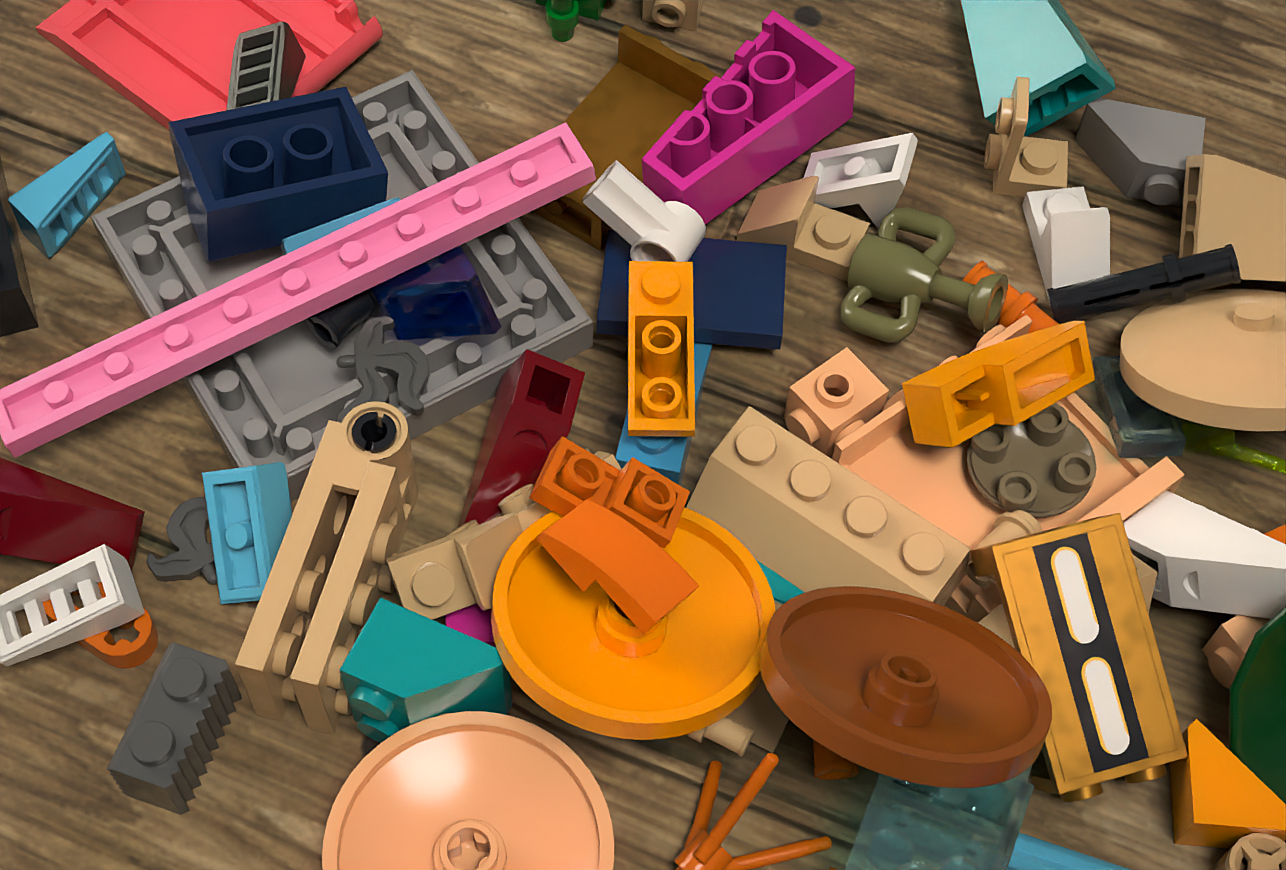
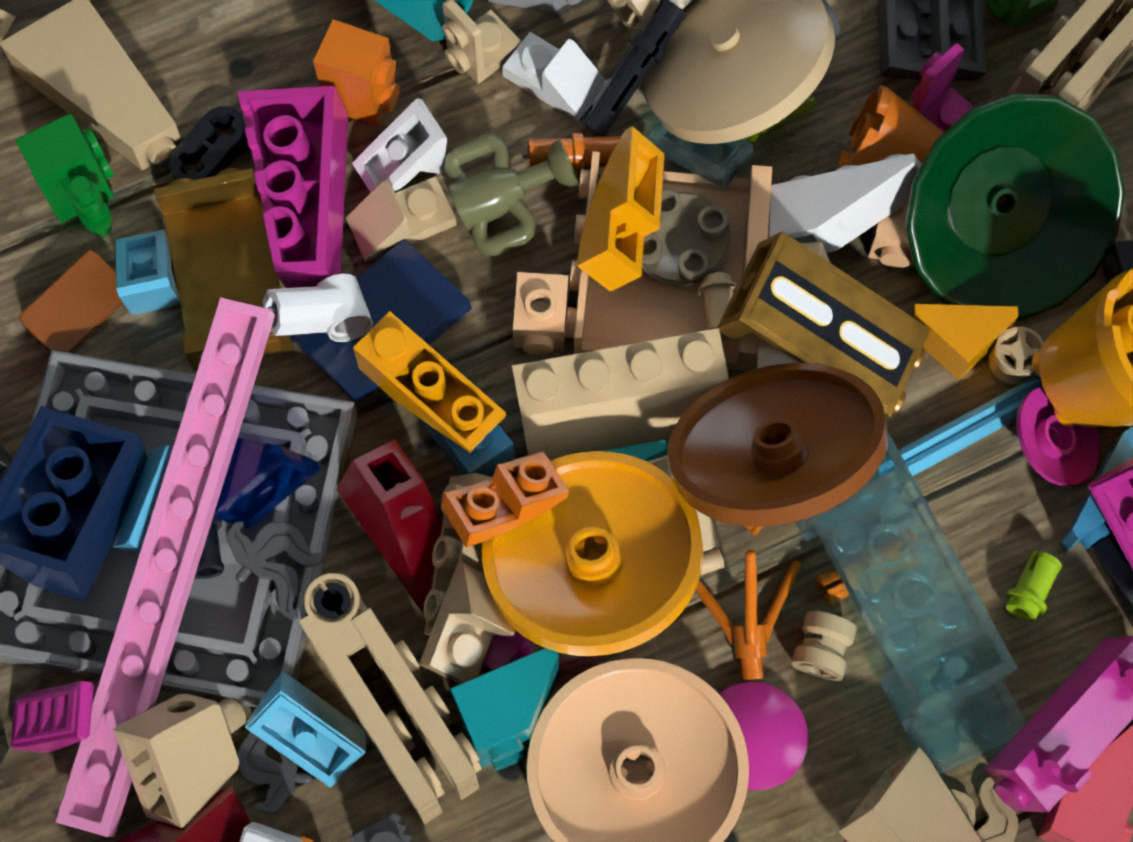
camera: 45 degrees left, 10 degrees up
orange slope [537,499,699,635] -> none
none -> dark pink slope [11,681,94,753]
none -> dark orange slope [18,249,123,353]
none -> tan torso [113,693,246,828]
none -> medium azure slope [116,229,180,315]
none -> black beam [169,106,247,180]
none -> orange brick [313,19,400,127]

